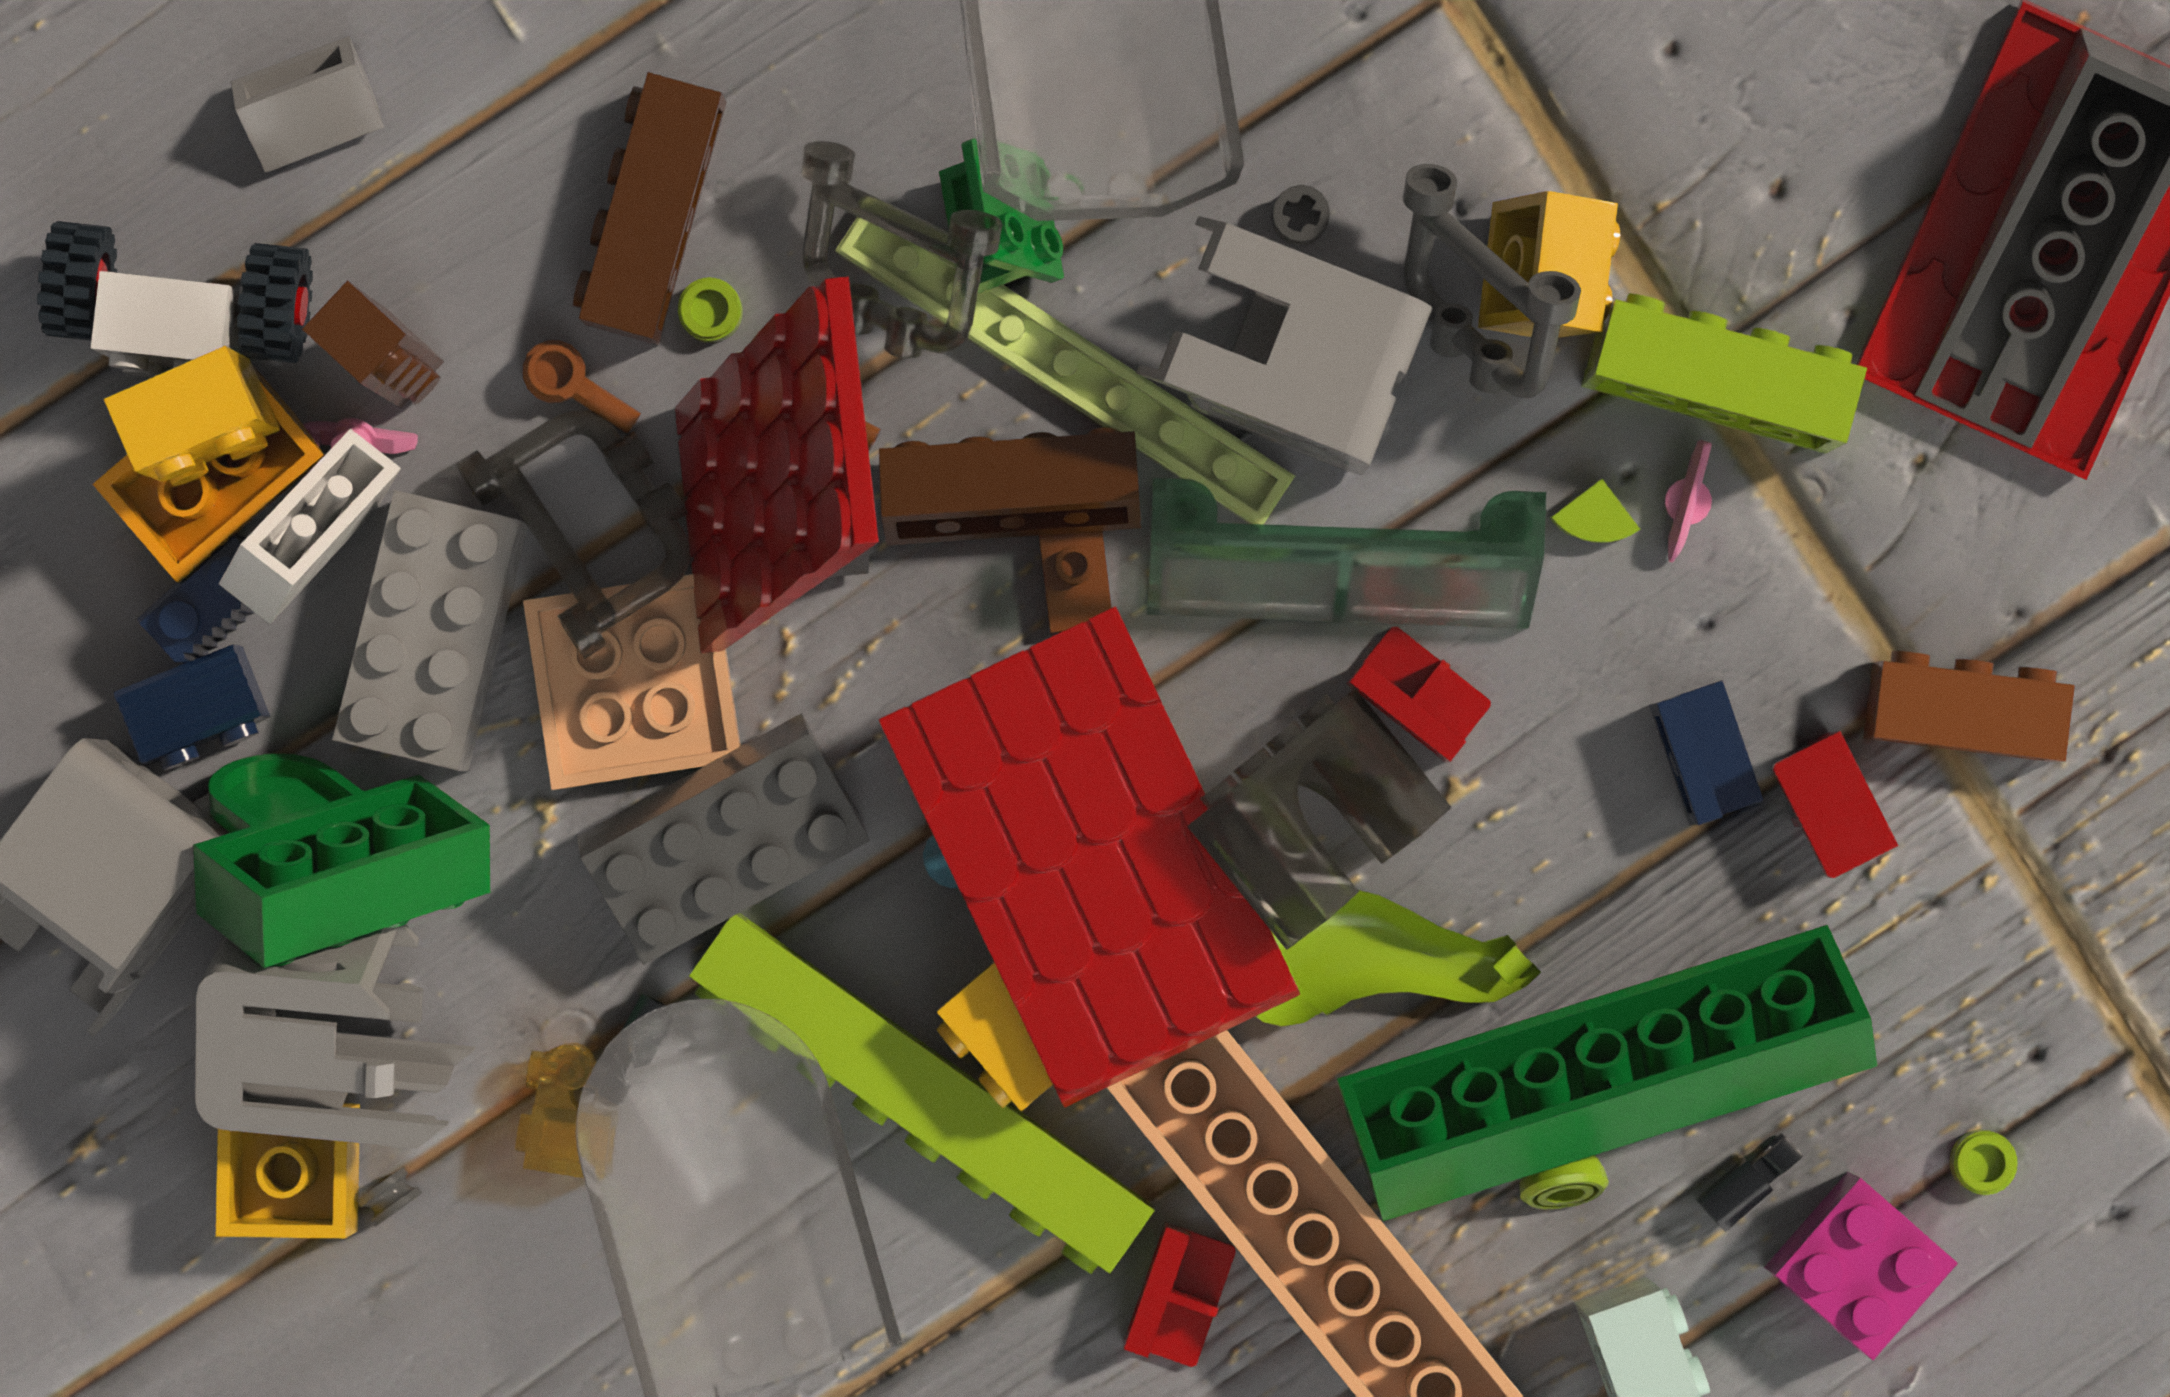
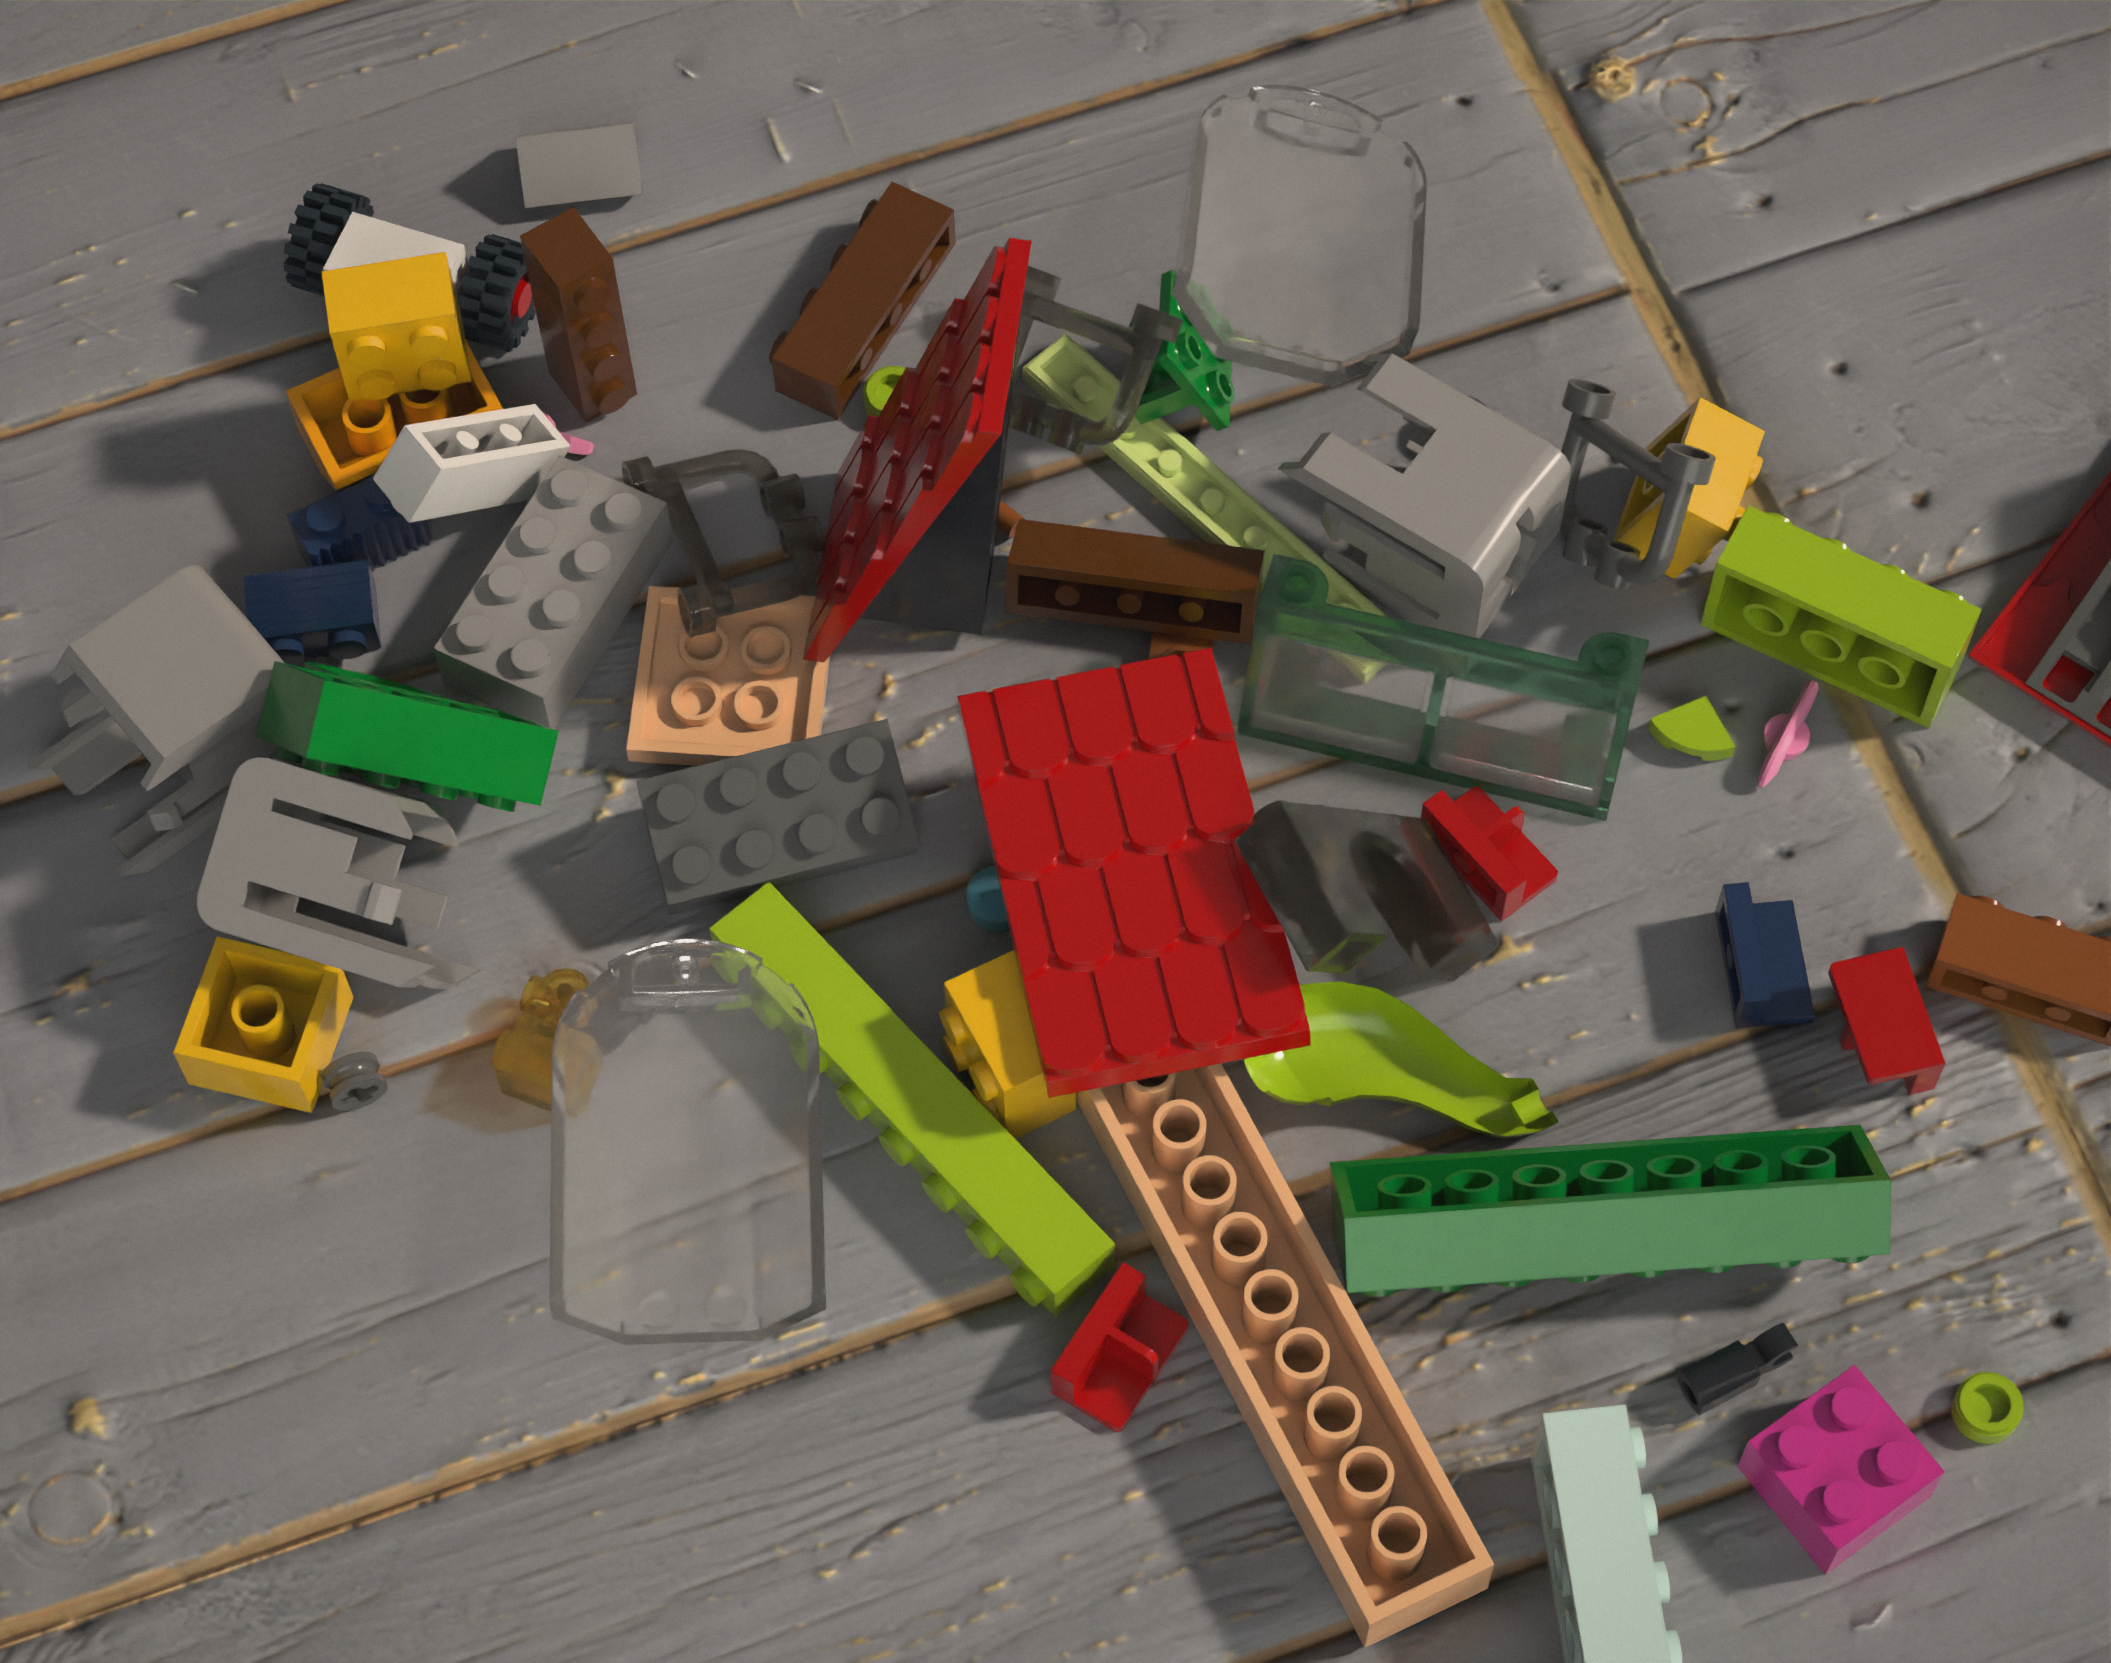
camera: 15 degrees right, 25 degrees down
dark orange plate [522,340,641,434] -> none
lime brick [1519,1155,1609,1209] -> none

